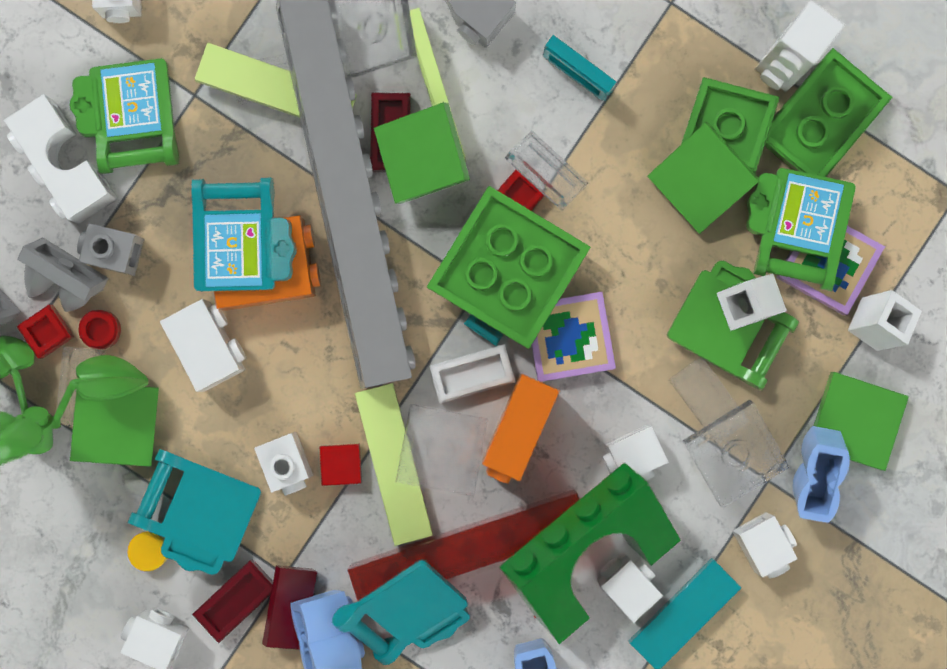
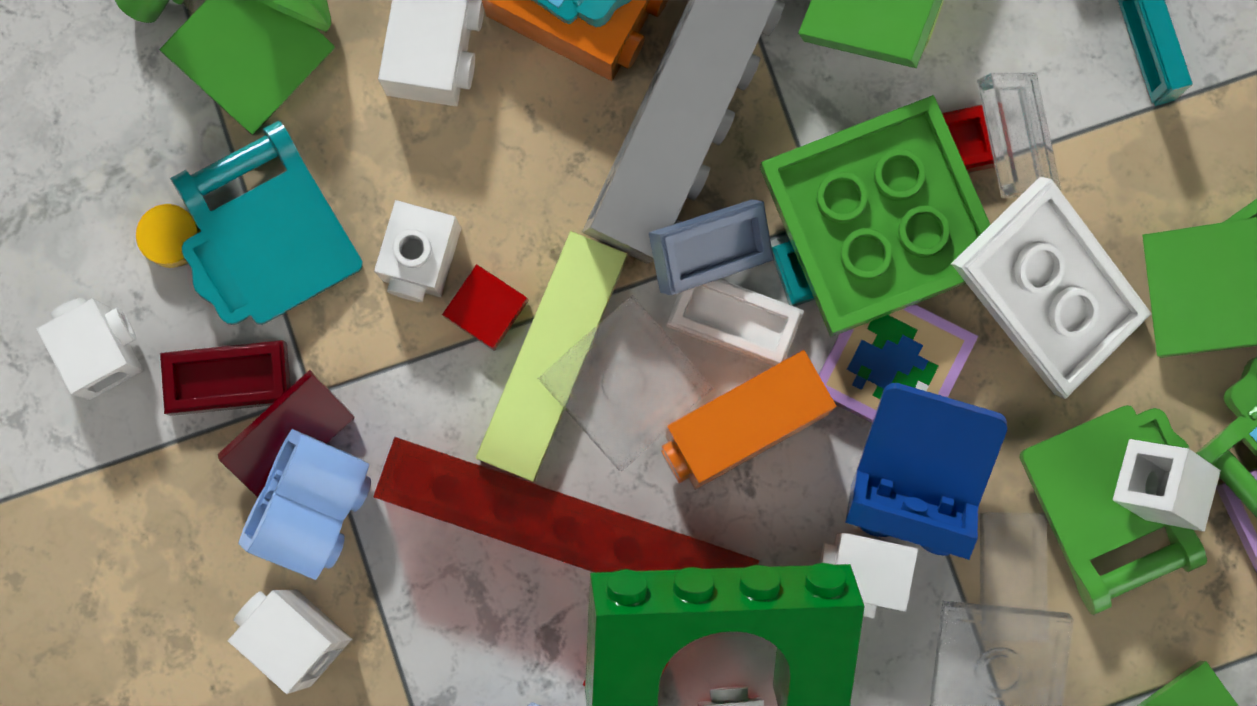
camera: 40 degrees right, 5 degrees down
teal piece [332,560,470,665] -> none
none -> sand blue tile [649,199,774,295]
none -> blue bracket [845,383,1007,560]
none -> white tile [951,177,1152,399]

